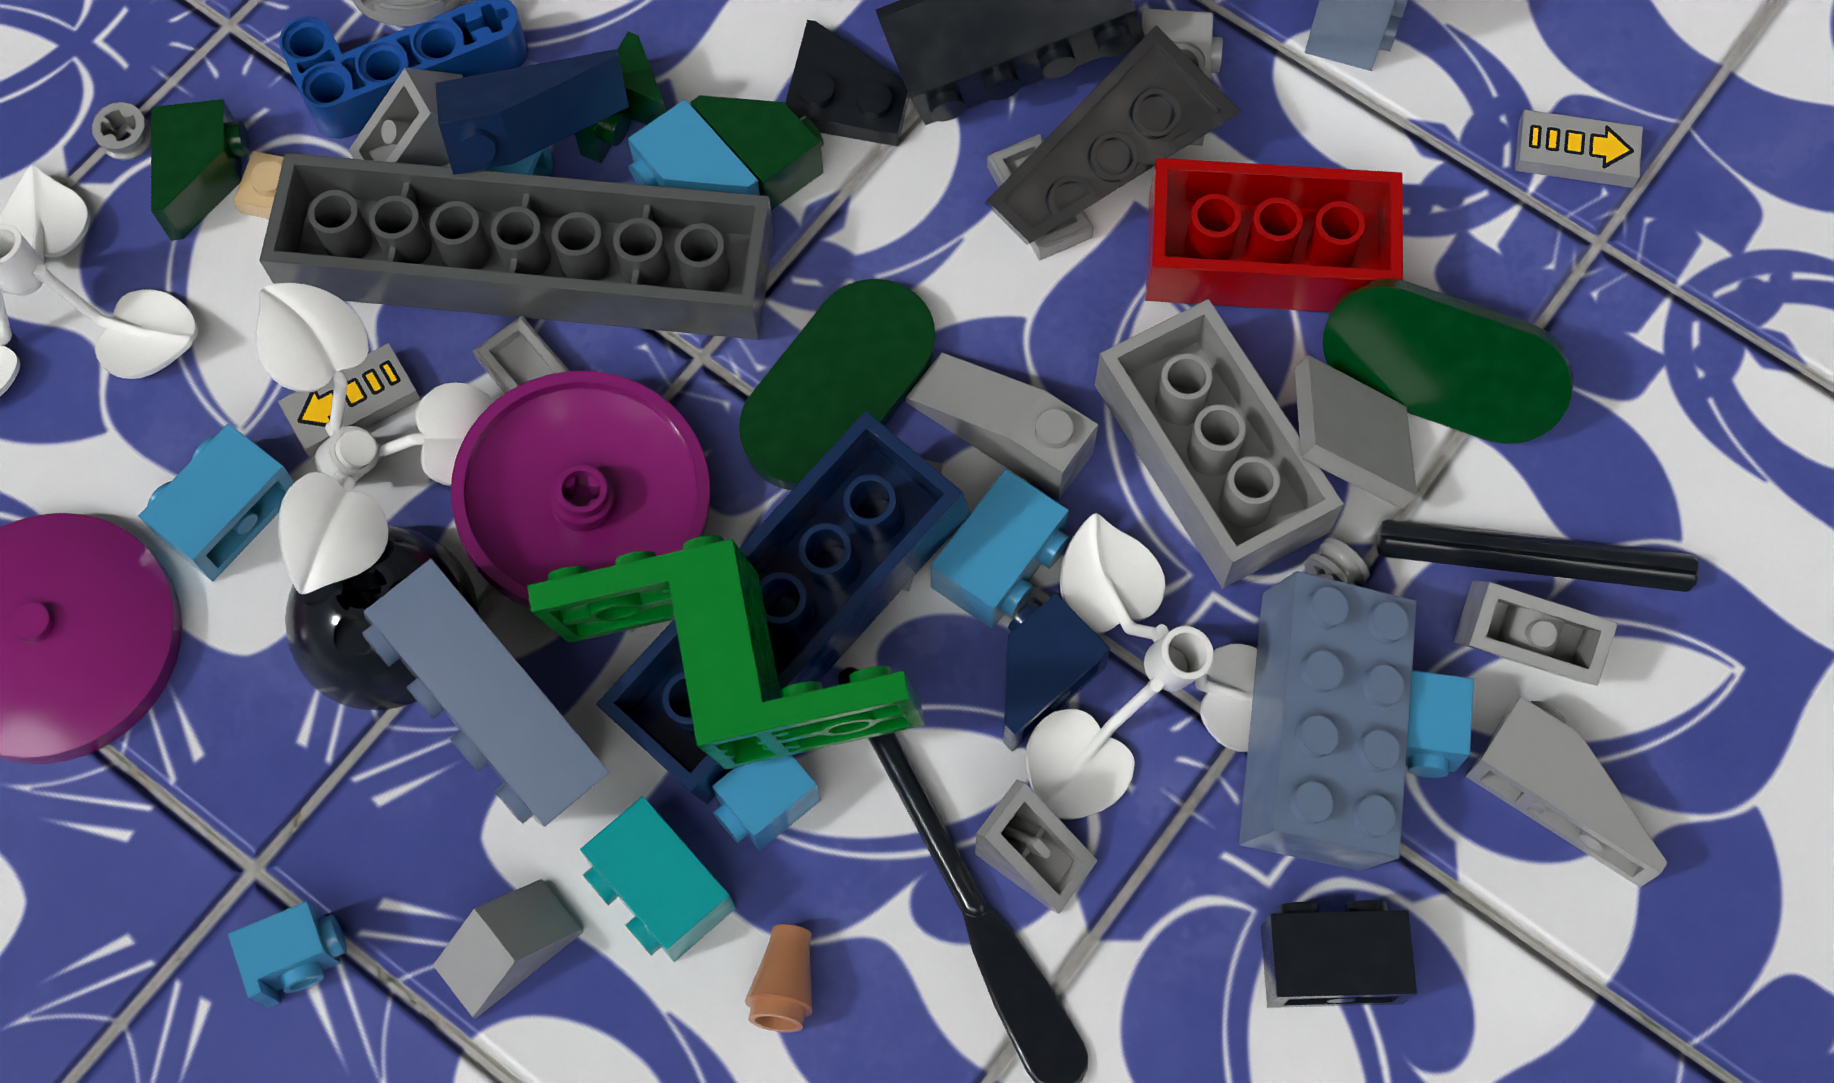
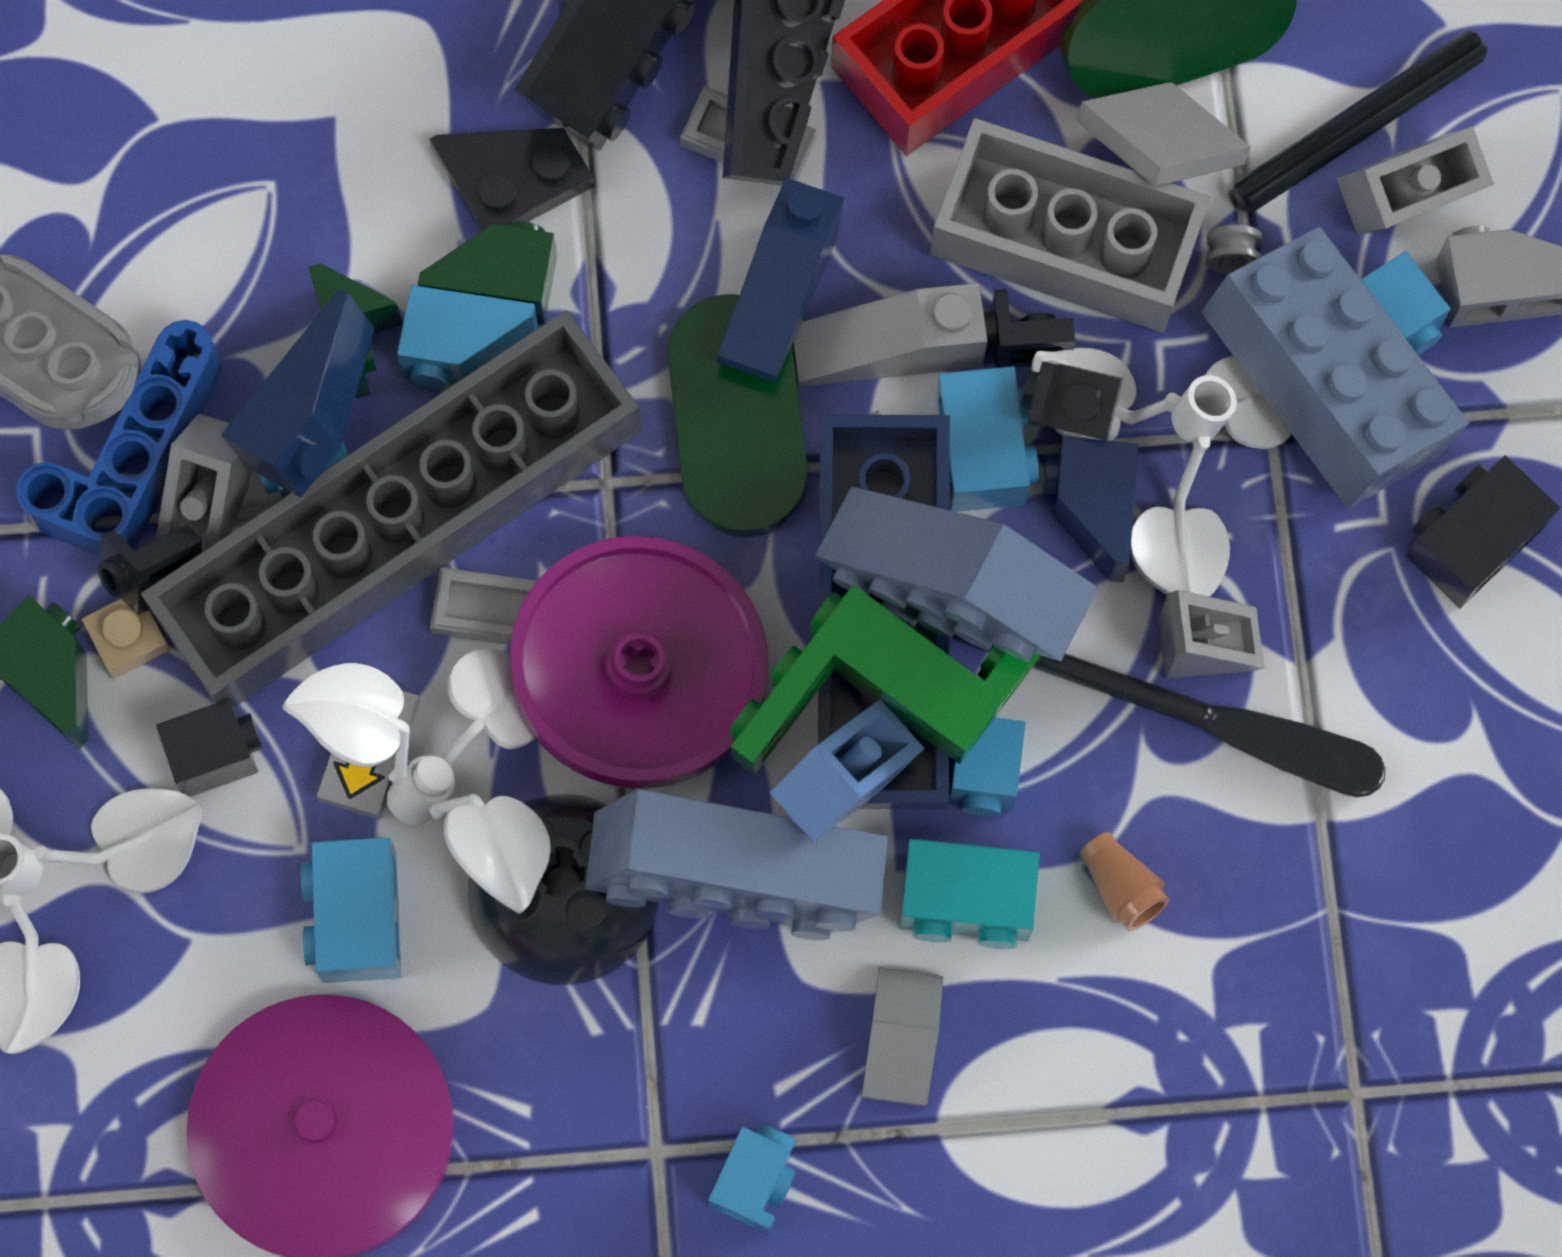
camera: 45 degrees left, 5 degrees up
none -> black bracket [97,525,203,615]
none -> black brick [155,698,263,797]
none -> dark blue slope [717,178,844,383]
none -> medium blue brick [769,699,925,843]
none -> sand blue brick [815,486,1099,662]
none -> black bracket [983,289,1075,368]
none -> black bracket [1021,360,1123,441]

